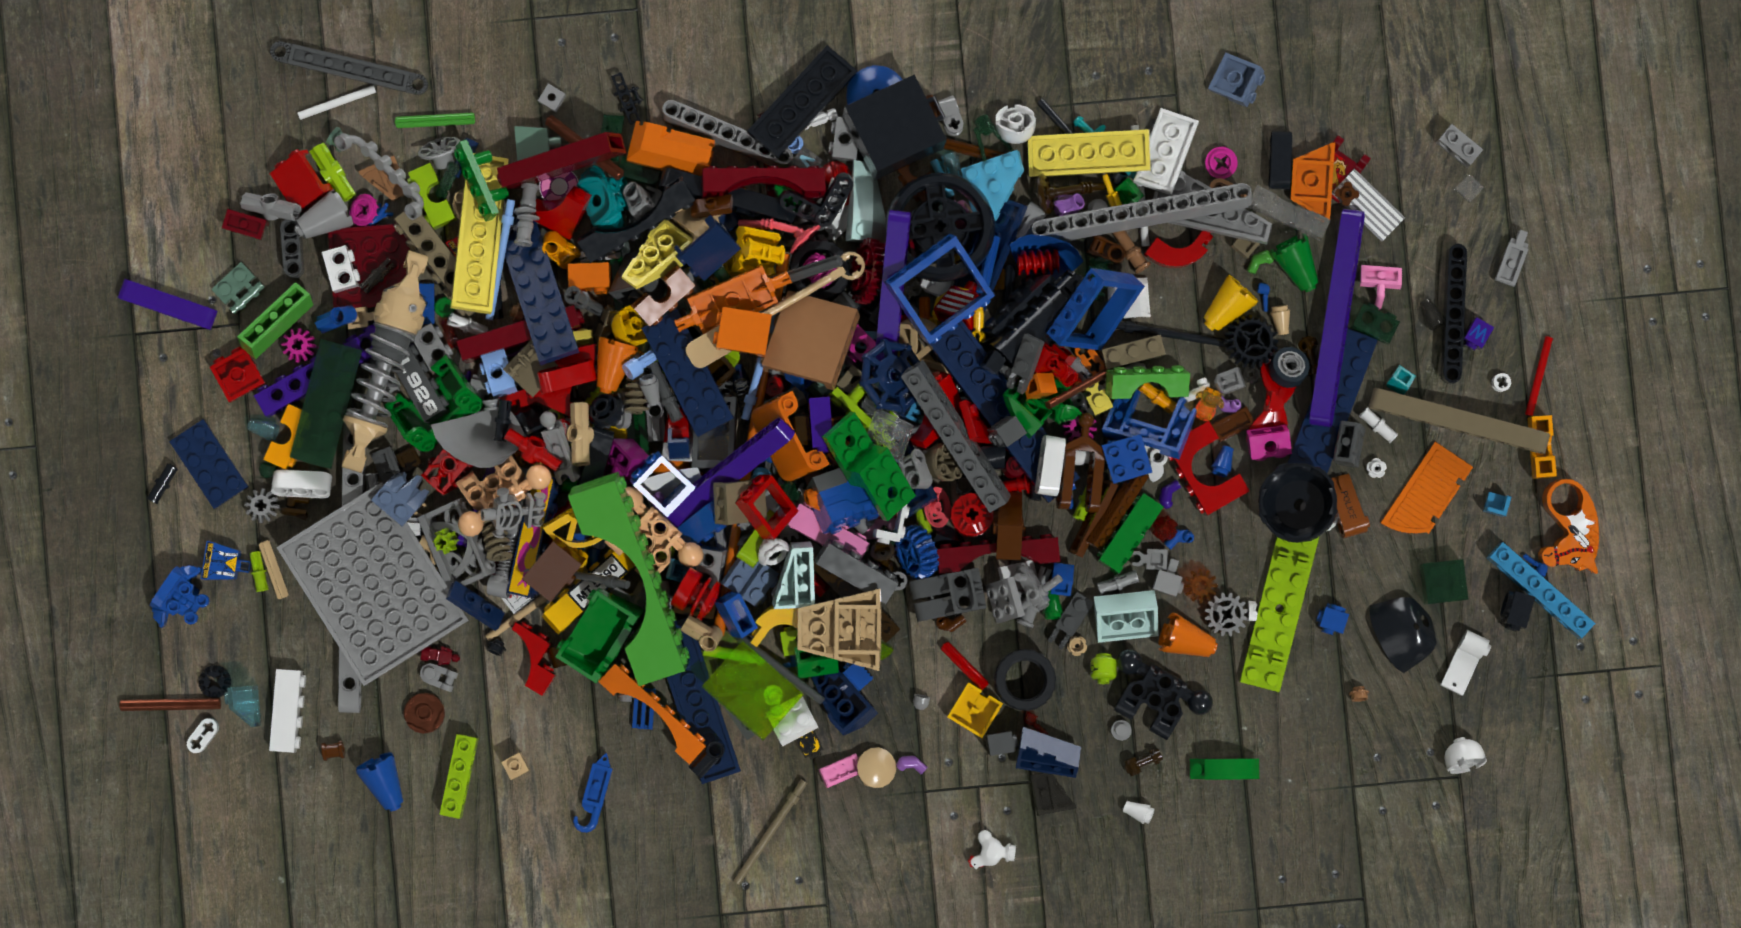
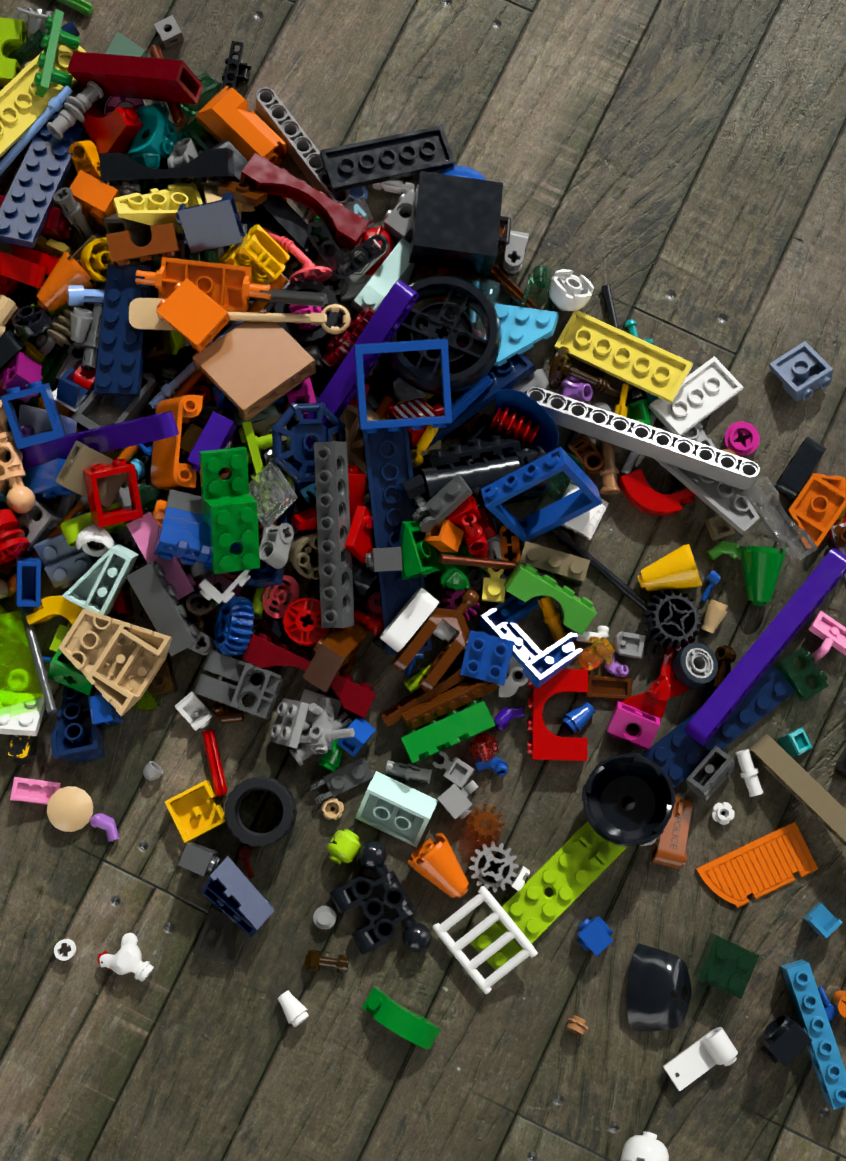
camera: 35 degrees right, 5 degrees down
none -> white bush [54,939,76,961]
none -> white bracket [175,691,212,731]
none -> white bar [432,886,538,994]

